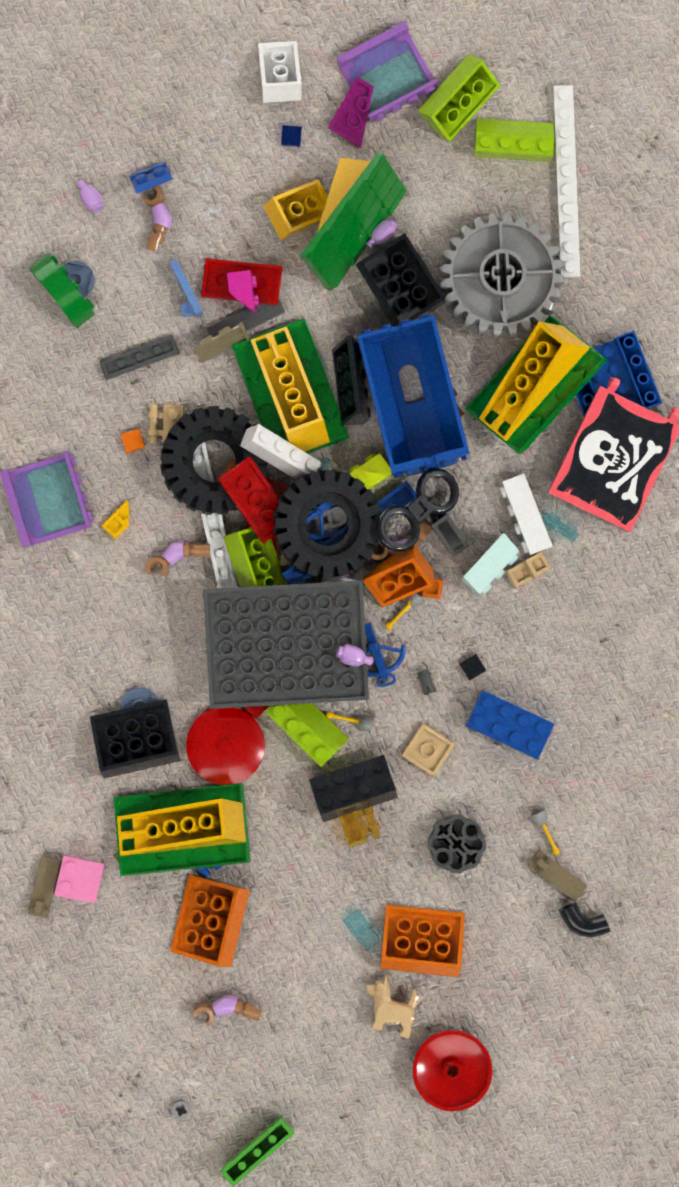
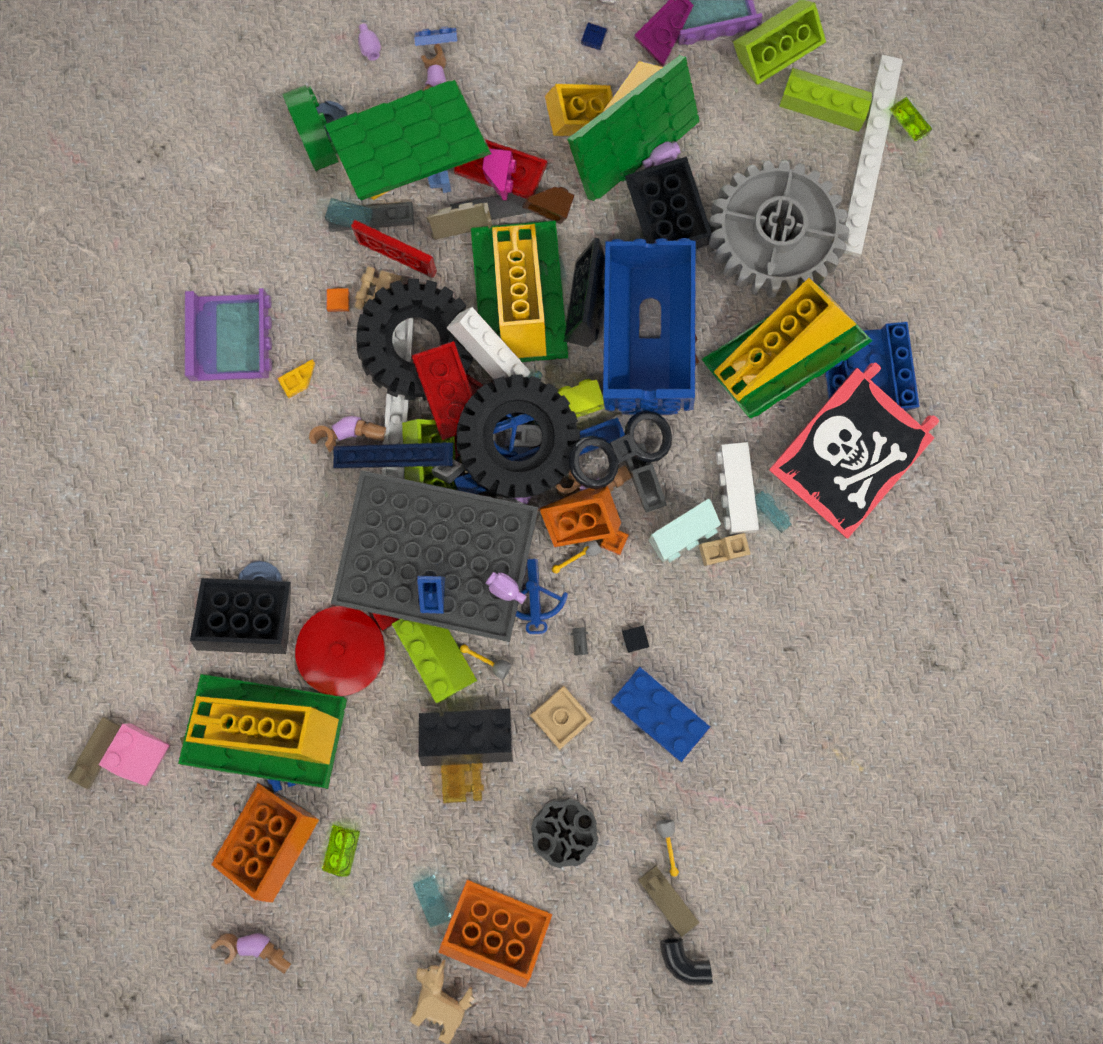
camera: 20 degrees right, 5 degrees down
none -> clear neon green slope [322,825,360,877]
none -> green piece [325,80,492,201]
none -> clear light blue plate [325,198,373,228]
none -> dark blue tile [333,443,453,469]
none -> red tile [351,220,437,278]
none -> blue slope [417,576,445,614]
none -> dark grey plate [432,460,464,484]
none -> reddish brown slope [522,186,574,224]
none -> clear neon green slope [889,97,932,142]

